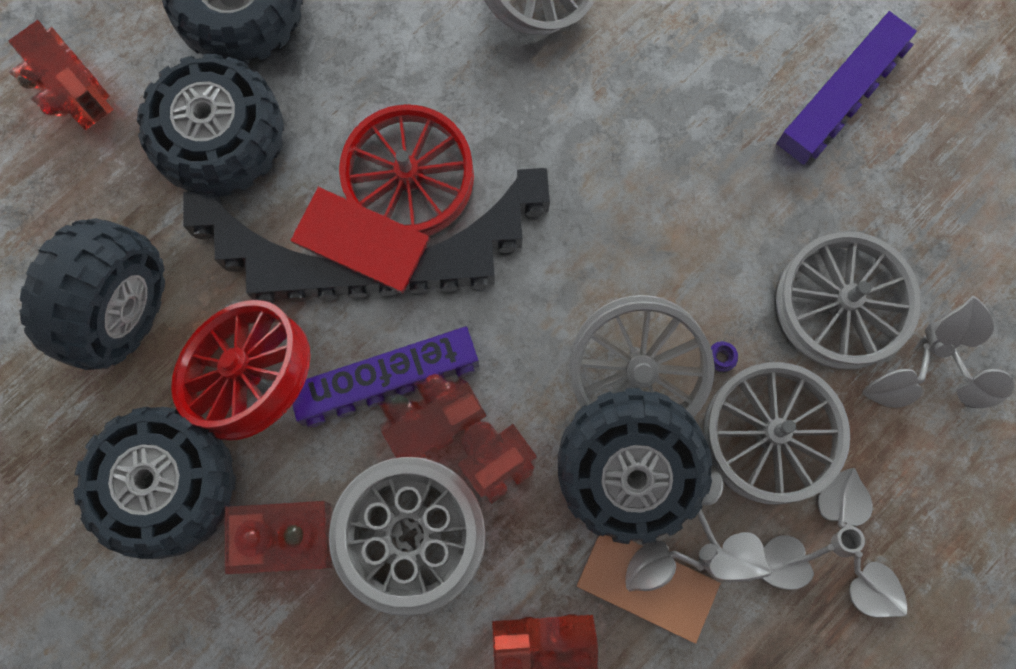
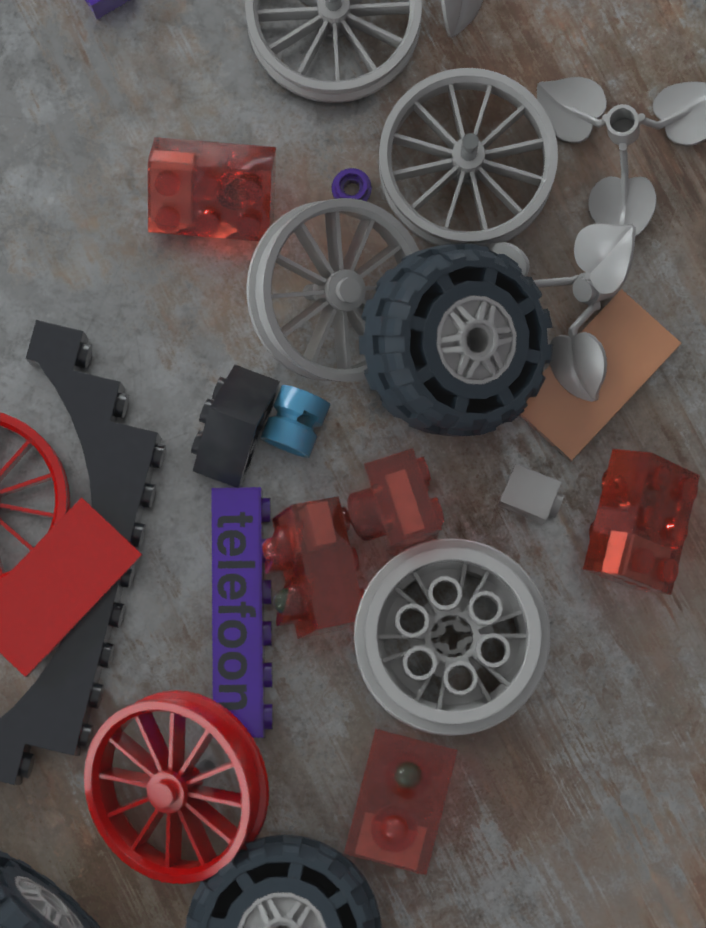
camera: 65 degrees left, 5 degrees up
none -> clear red piece [147,137,276,241]
none -> black brick [191,364,280,488]
none -> dark azure wheel [260,385,330,458]
none -> light grey brick [498,463,565,524]

